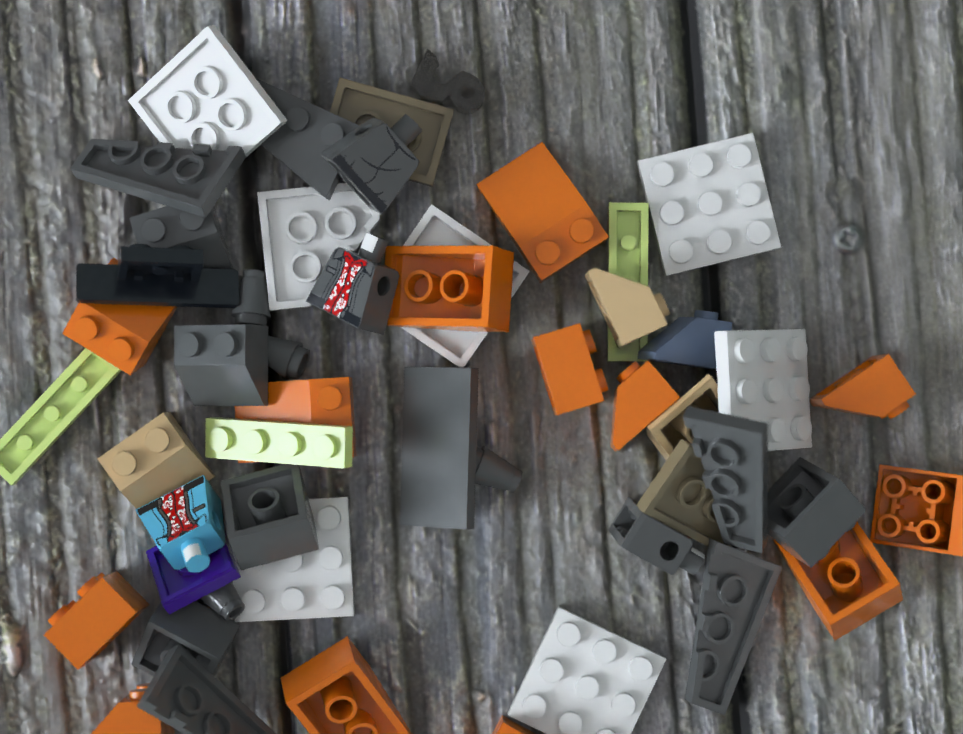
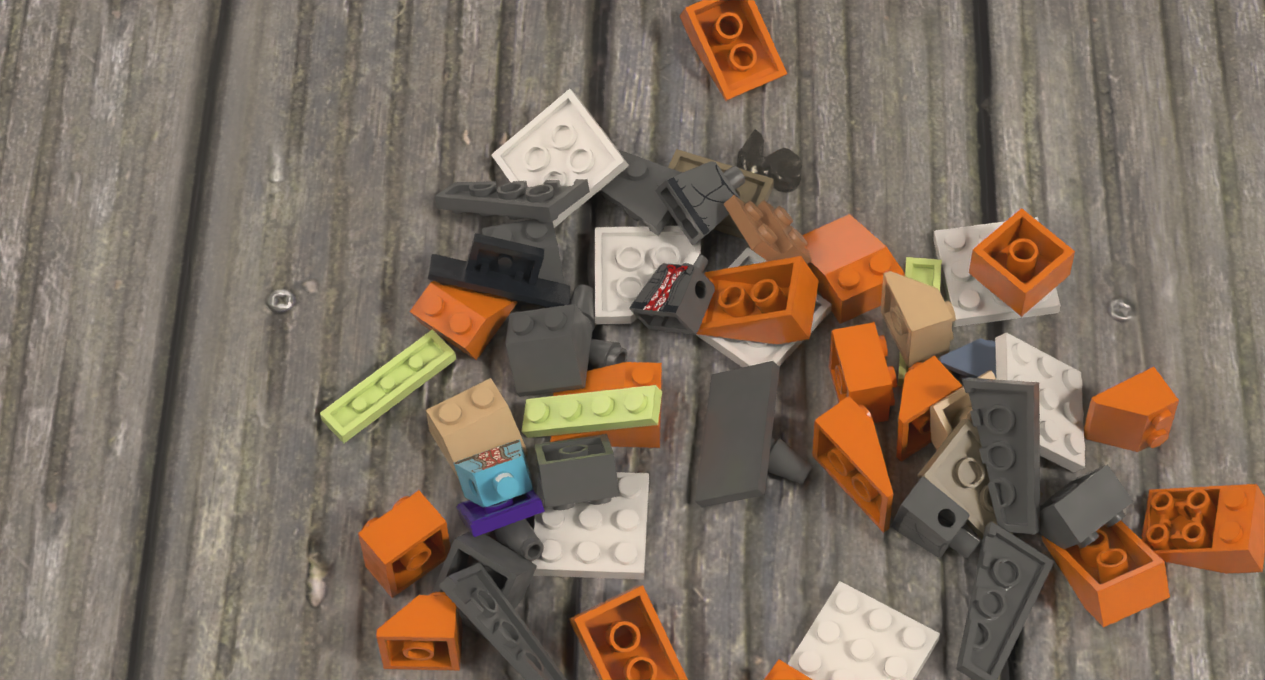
camera: 15 degrees right, 30 degrees down
none -> medium nougat plate [724,195,812,264]
none -> orange slope [812,396,893,533]
none -> orange brick [969,208,1075,317]

